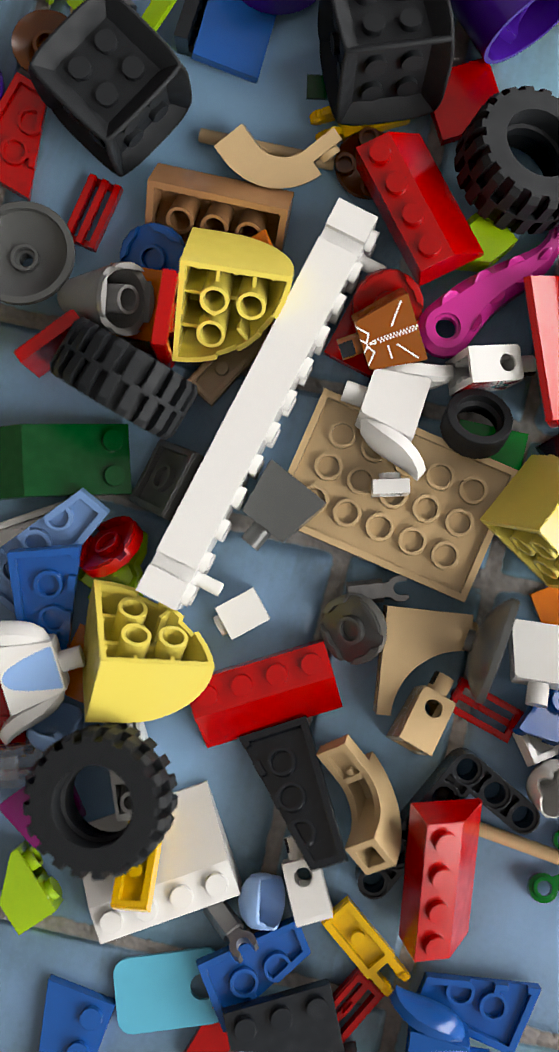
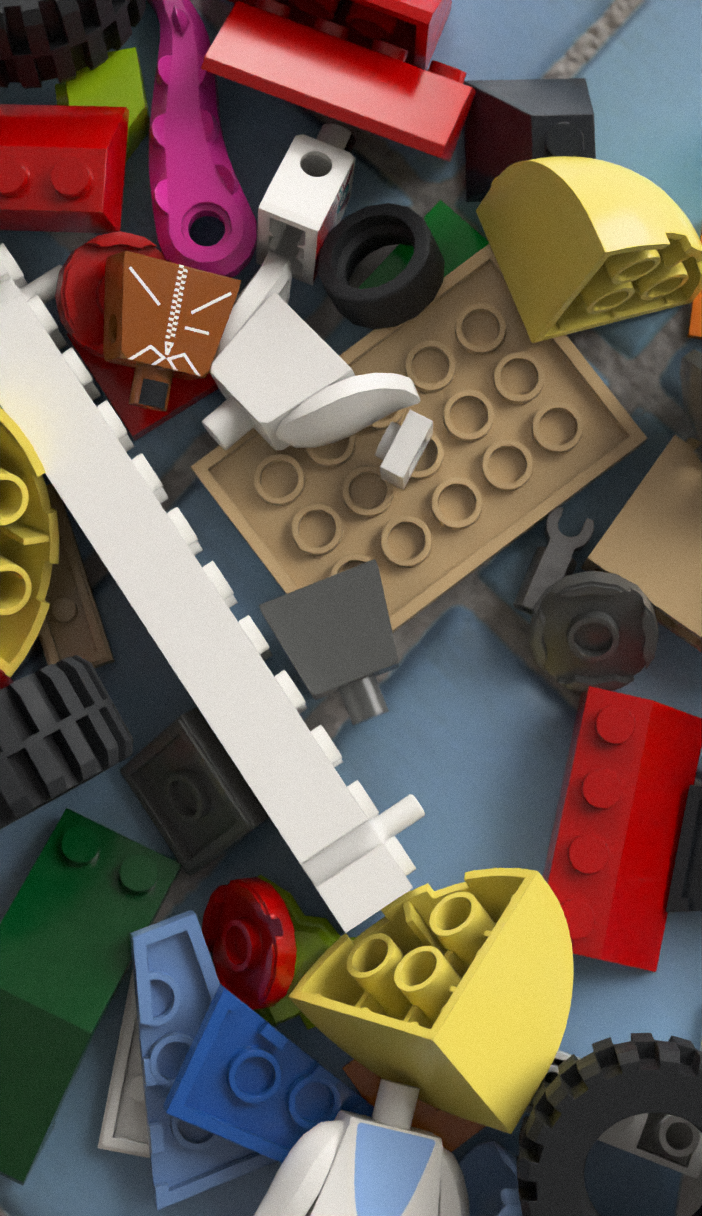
camera: 60 degrees left, 5 degrees down
white brick [213,587,270,640] -> none

